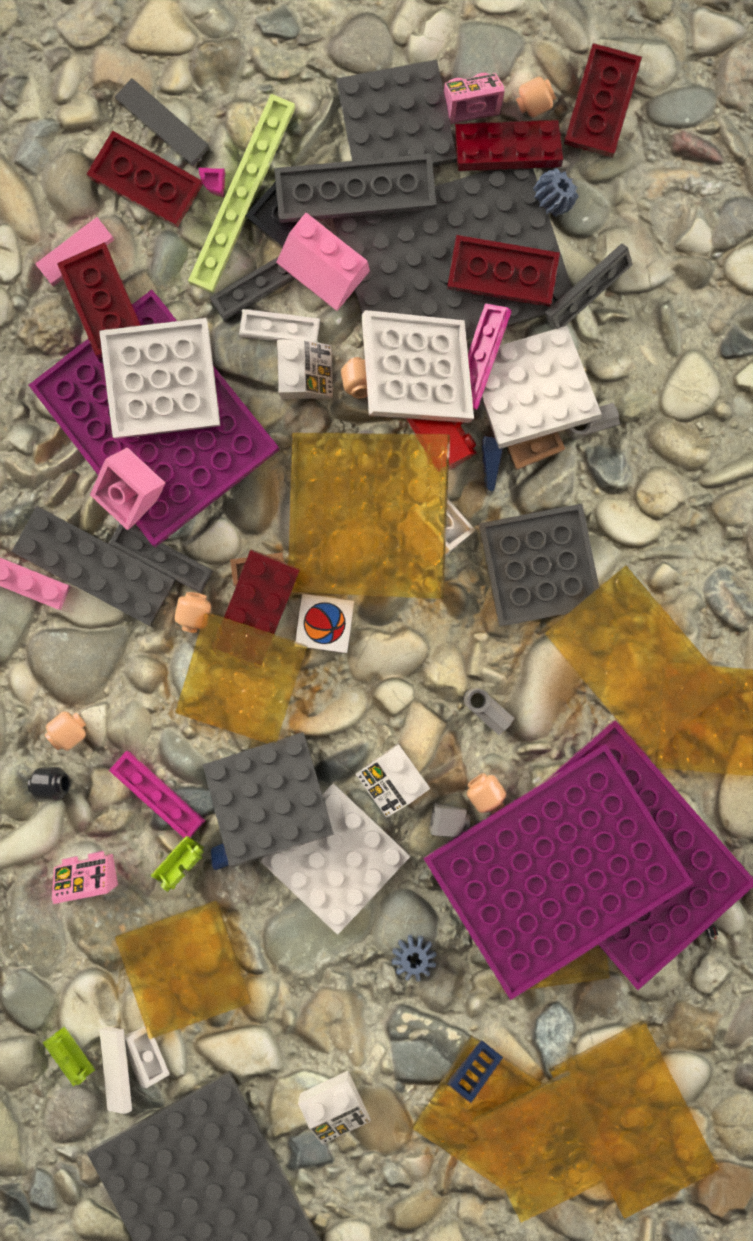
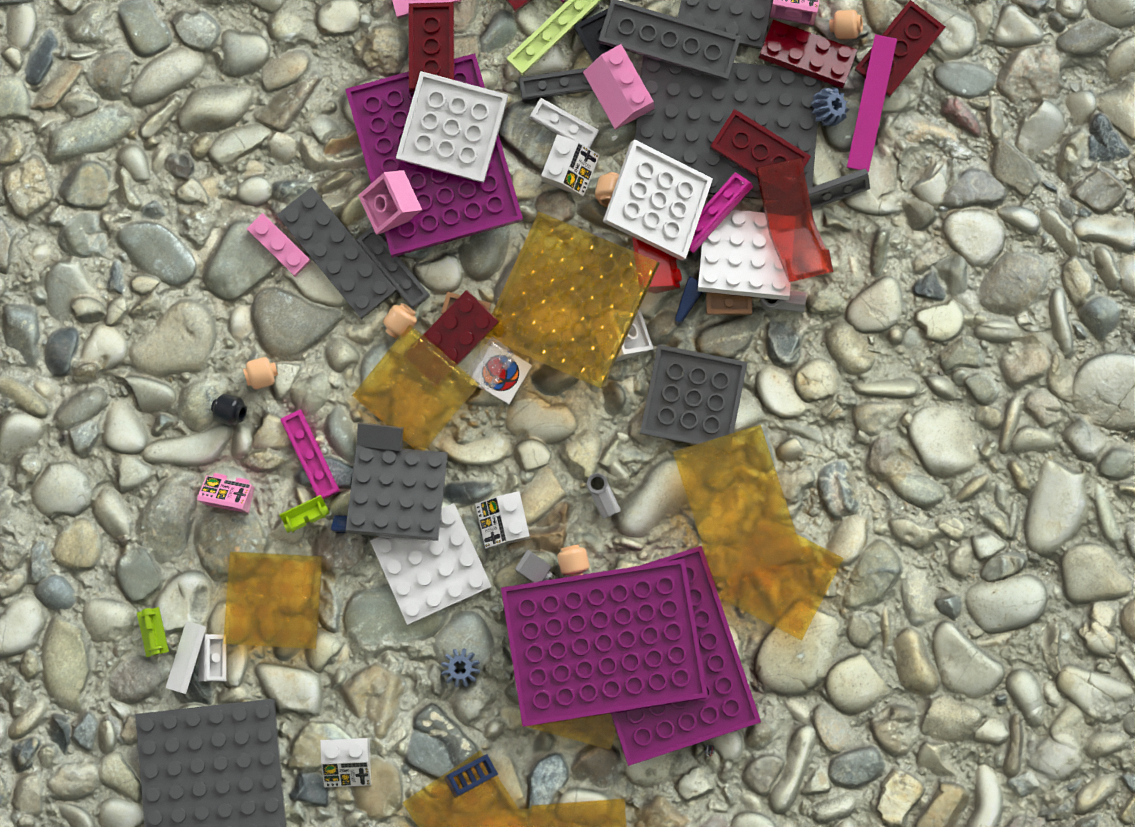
camera: 25 degrees right, 5 degrees down
none -> dark grey tile [357,422,404,451]
none -> clear bracket [465,337,515,390]
none -> clear red windscreen [756,158,834,282]
none -> dark pink tile [847,34,897,172]

